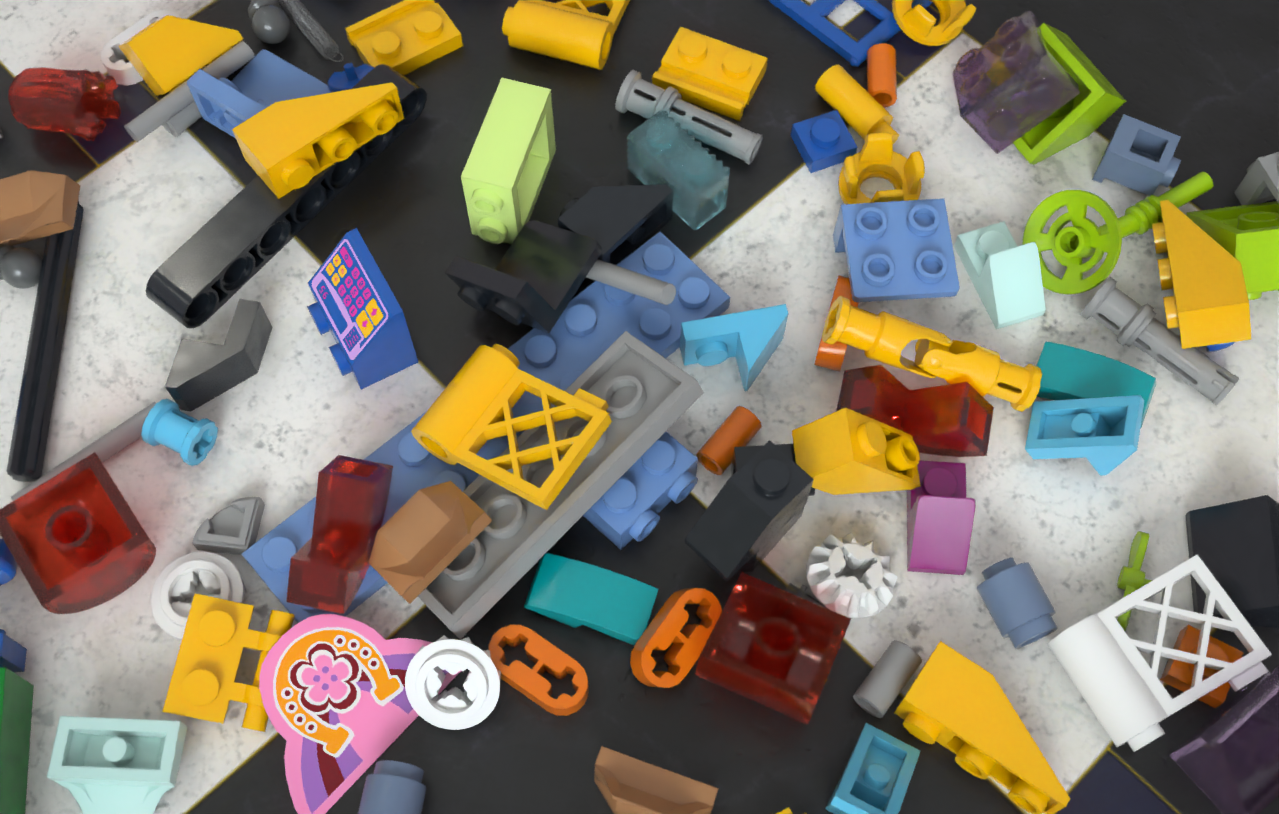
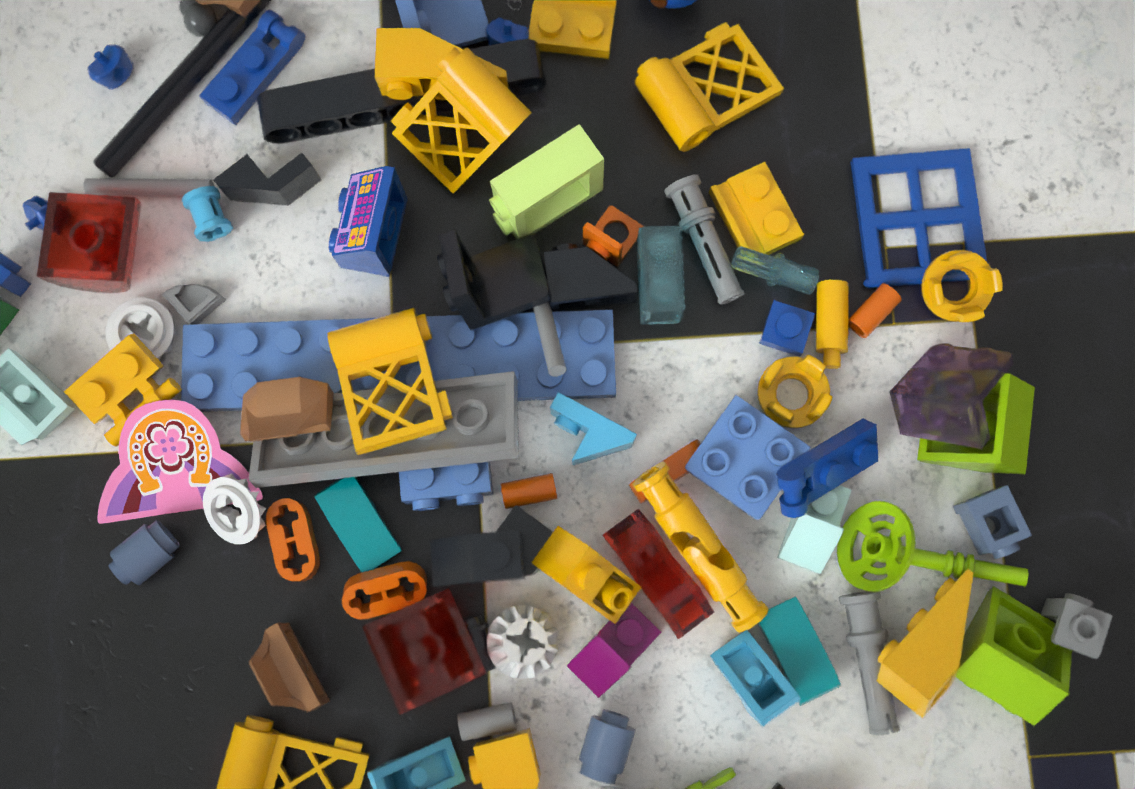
camera: 45 degrees right, 15 degrees up
clear red brick [286,455,393,614] -> none
none -> blue plate [199,10,306,126]
none -> yellow piece [391,47,532,194]
none -> orange bracket [583,206,644,267]
none -> clear light blue axle [731,246,819,295]
none -> blue plate [777,418,879,518]

